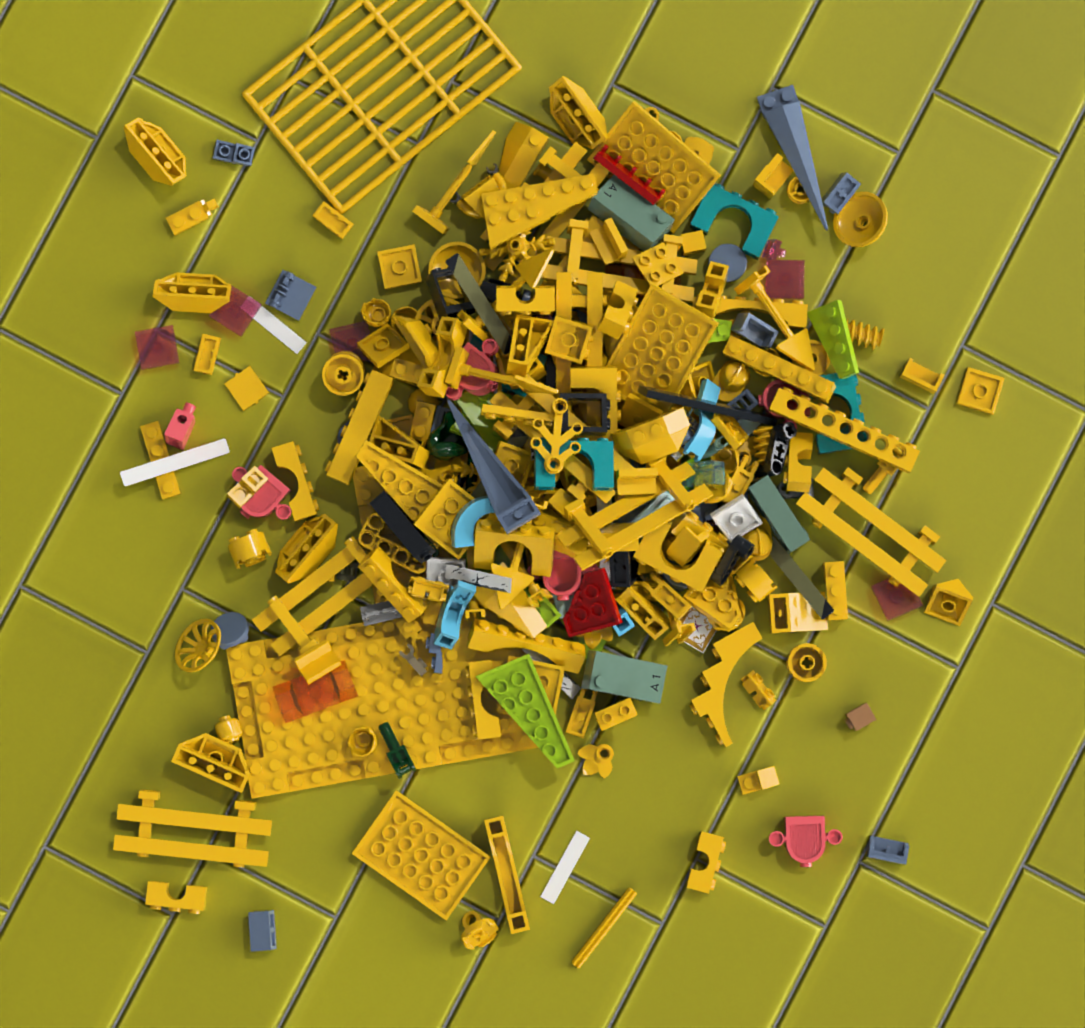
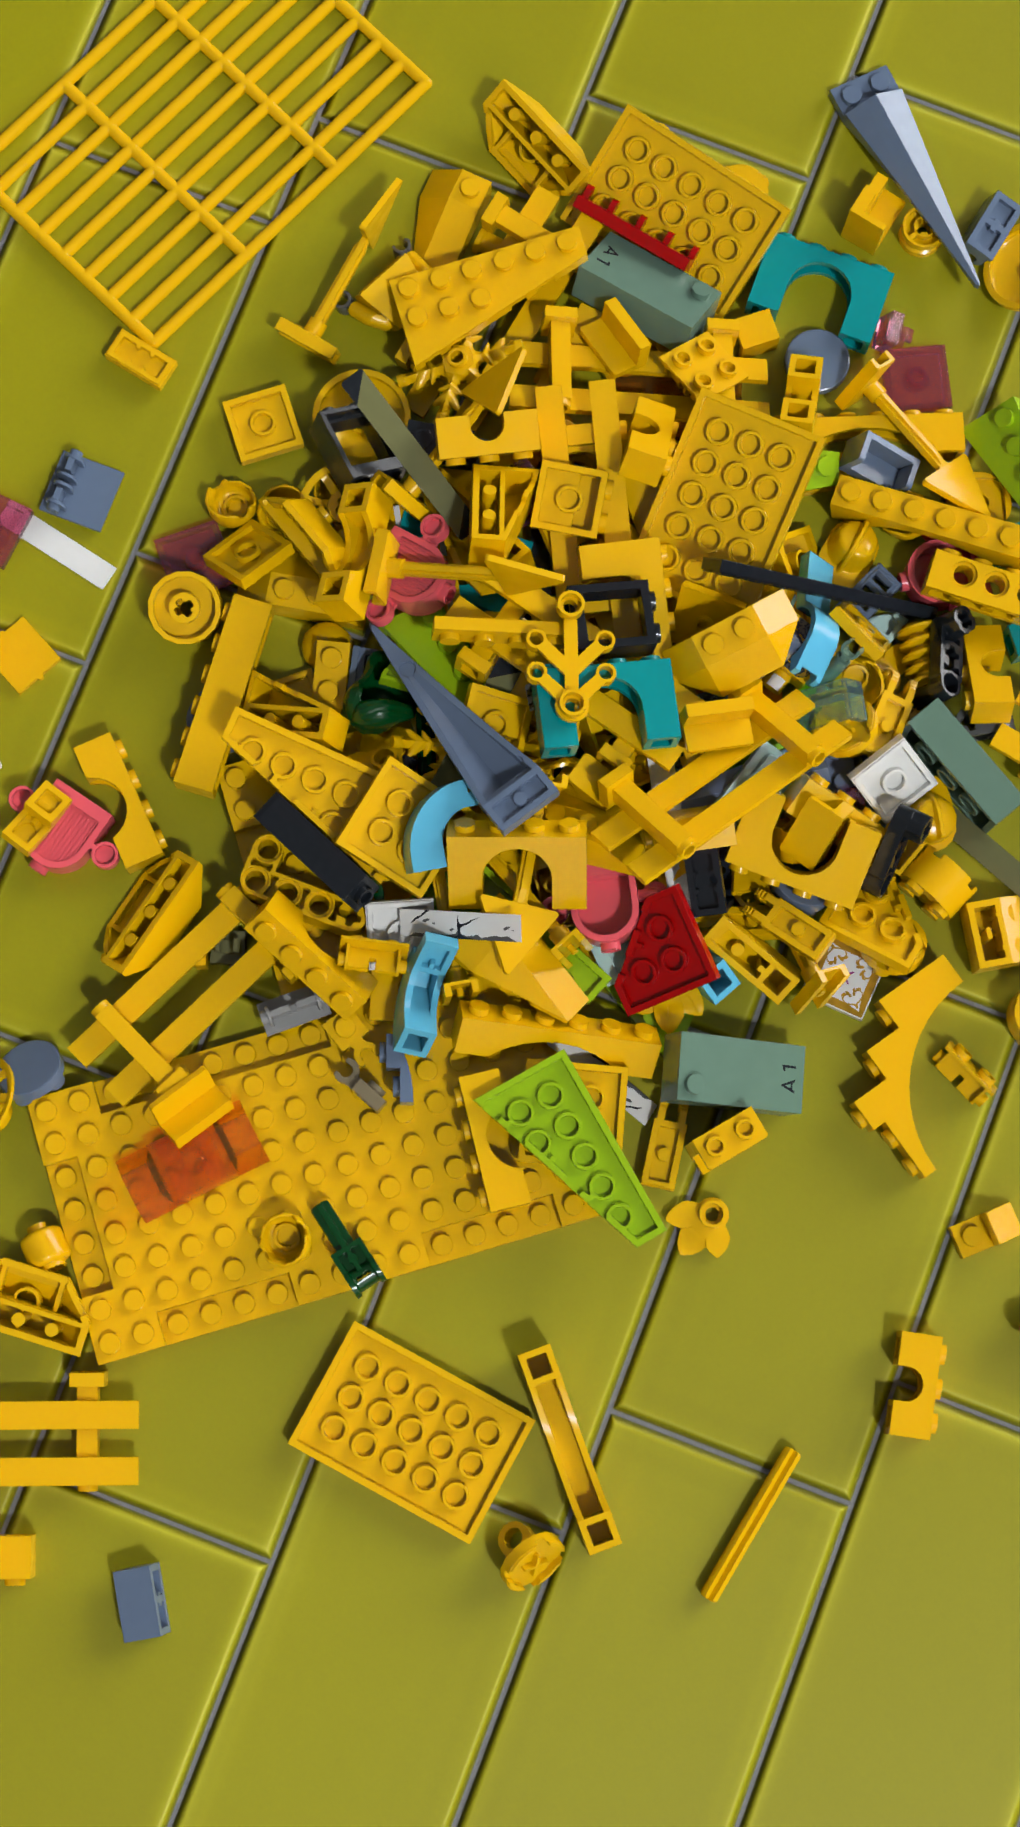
camera: 15 degrees left, 5 degrees down
yellow brick [228,529,272,569] -> none
white sticker [540,831,590,904] -> none

